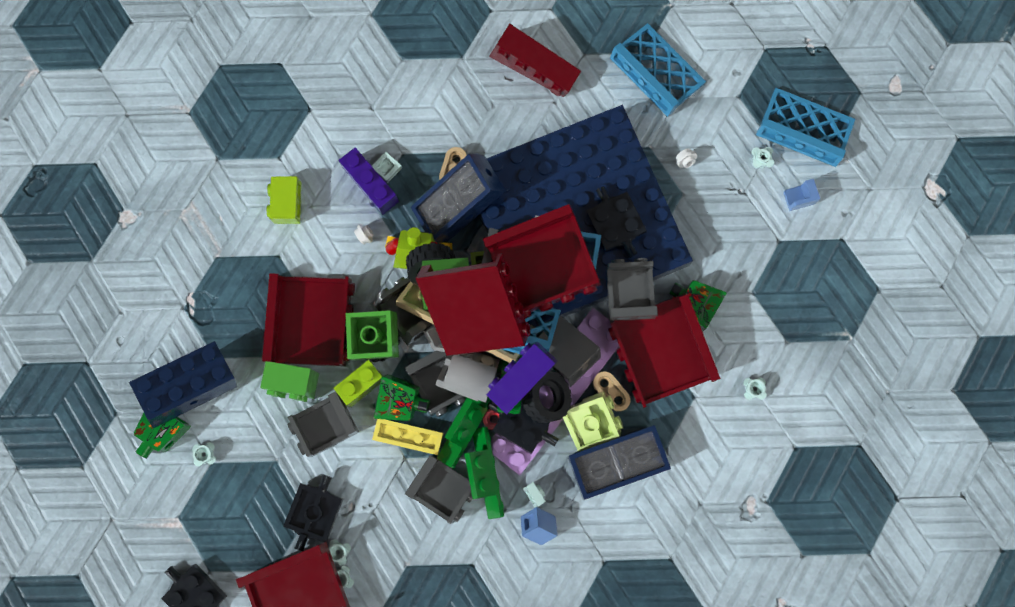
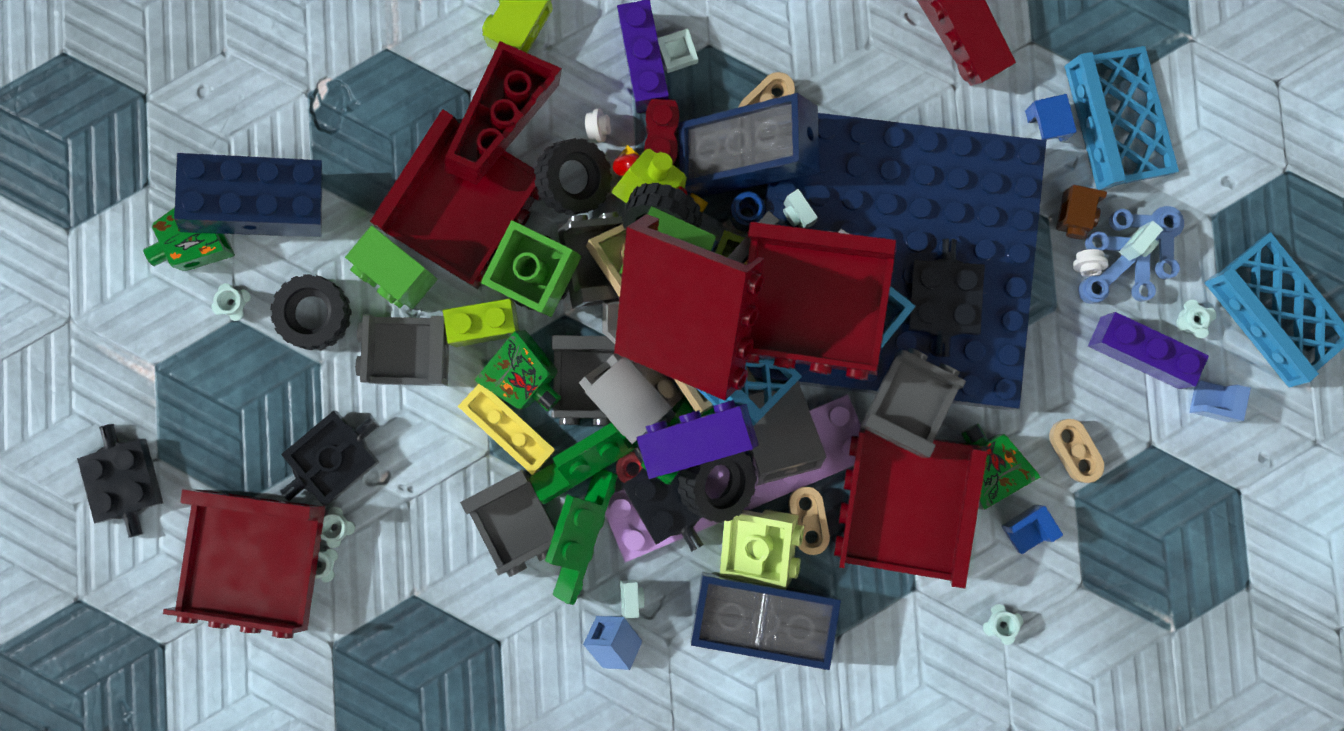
camera: 25 degrees right, 5 degrees up
none -> black tyre [270,274,352,350]
none -> dark red wedge [445,41,562,185]
none -> black tyre [534,138,612,215]
none -> dark red brick [644,99,679,167]
none -> blue brick [730,192,765,232]
none -> light aqua plate [783,189,818,229]
none -> blue panel [1001,505,1063,554]
none -> blue panel [1025,94,1077,142]
none -> tan plate [1049,419,1105,483]
none -> reddish brown brick [1056,185,1107,240]
none -> medium blue plant [1078,206,1184,304]
none -> dark purple brick [1088,312,1209,389]
none -> light aqua plate [1119,221,1163,261]

